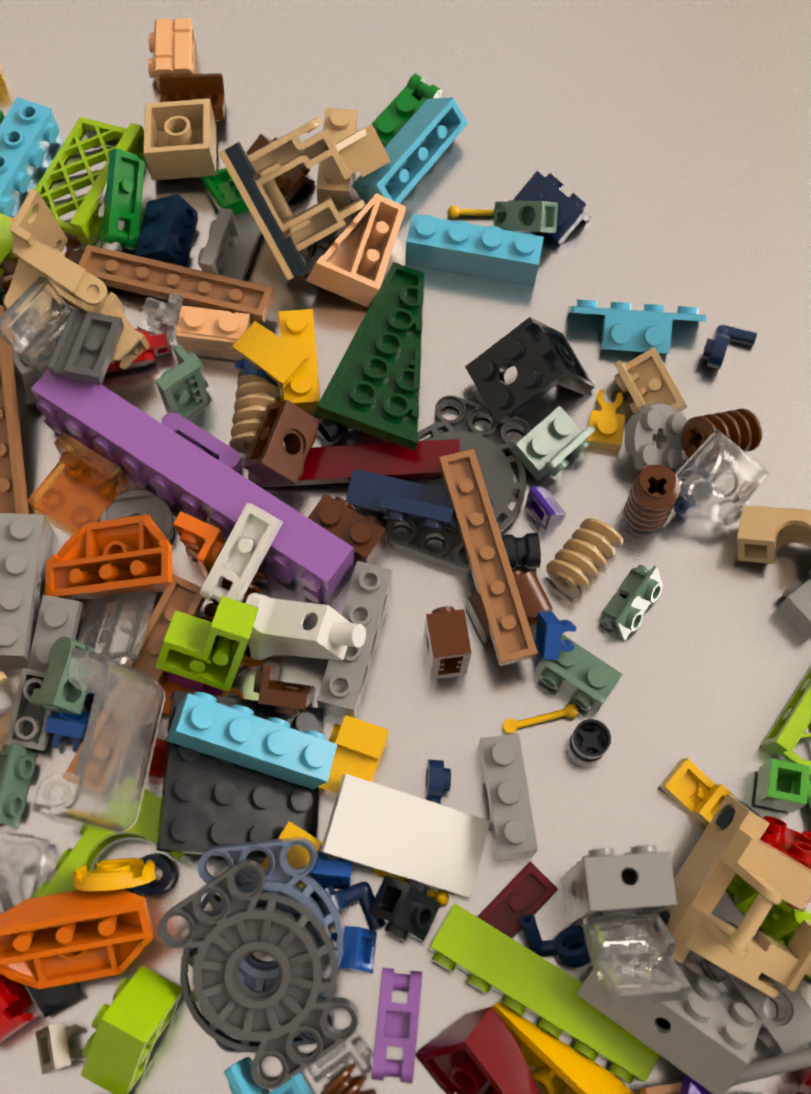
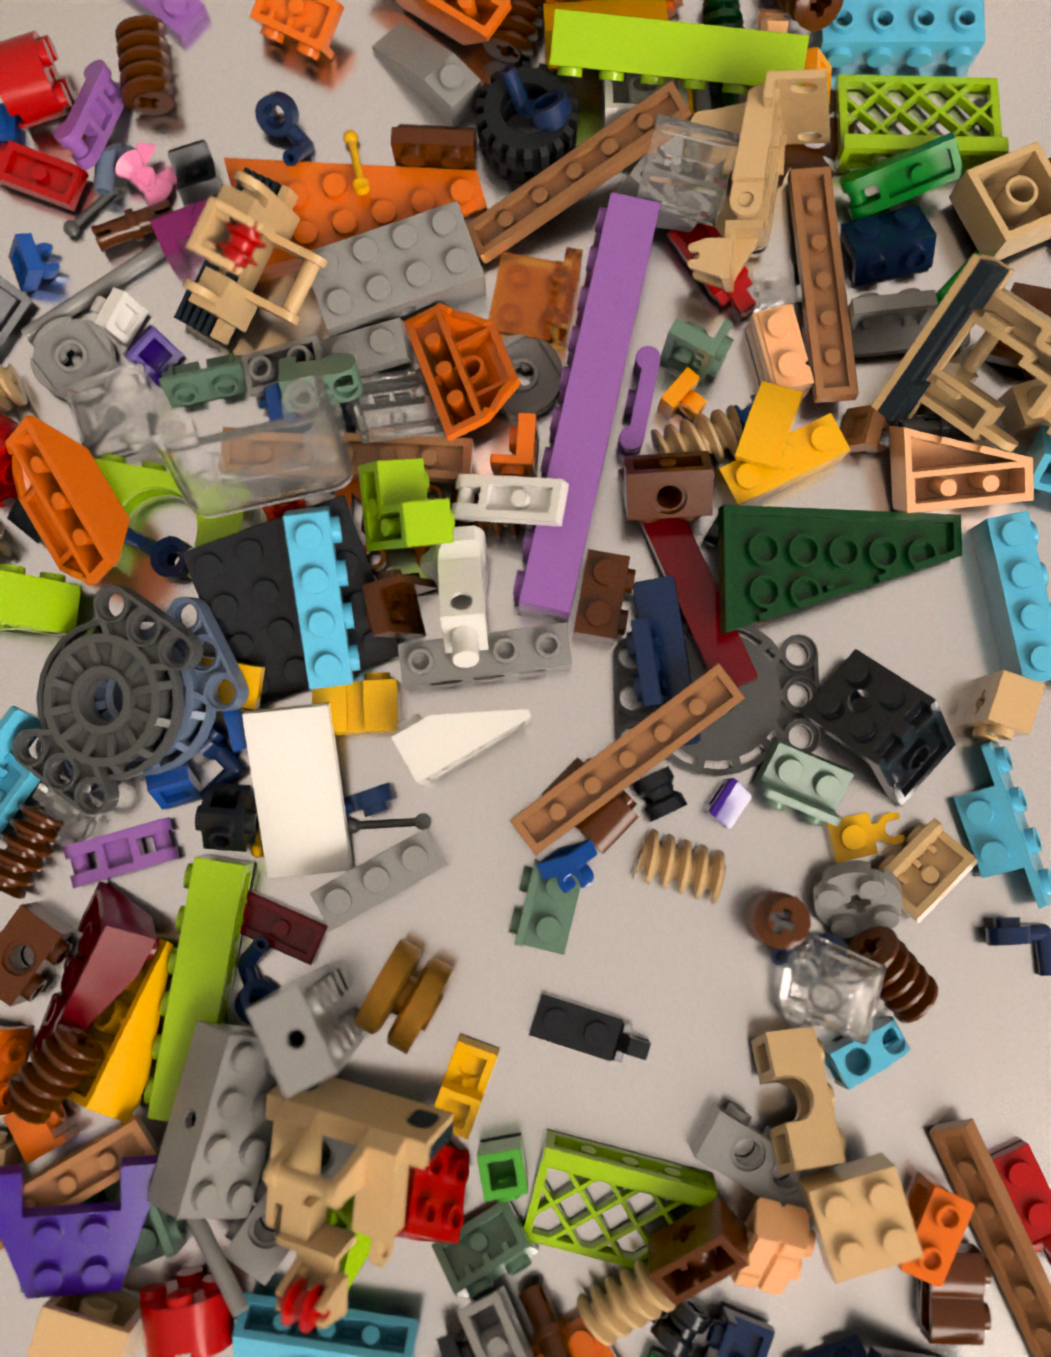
camera: 75 degrees right, 15 degrees up
dark grey plate [48,309,124,385] -> none
yellow tile [73,858,156,891] -> none
reddish brown brick [424,606,472,678] -> none
yellow hinge [502,704,578,735] -> none
black wheel [568,719,611,764] -> none
clear slope [582,914,691,1005] -> none
sand green hinge [600,565,663,641] -> none
none -> dark grey hinge [347,813,431,834]
none -> pearl gold wheel [353,938,454,1055]
none -> white slope [391,709,532,785]
none -> black hinge [529,992,651,1063]
none -> light orange tile [657,367,707,422]
none -> medium azure leg [823,1016,910,1090]
none -> medium nougat tile [841,405,890,453]
none -> tan brick [961,670,1046,743]

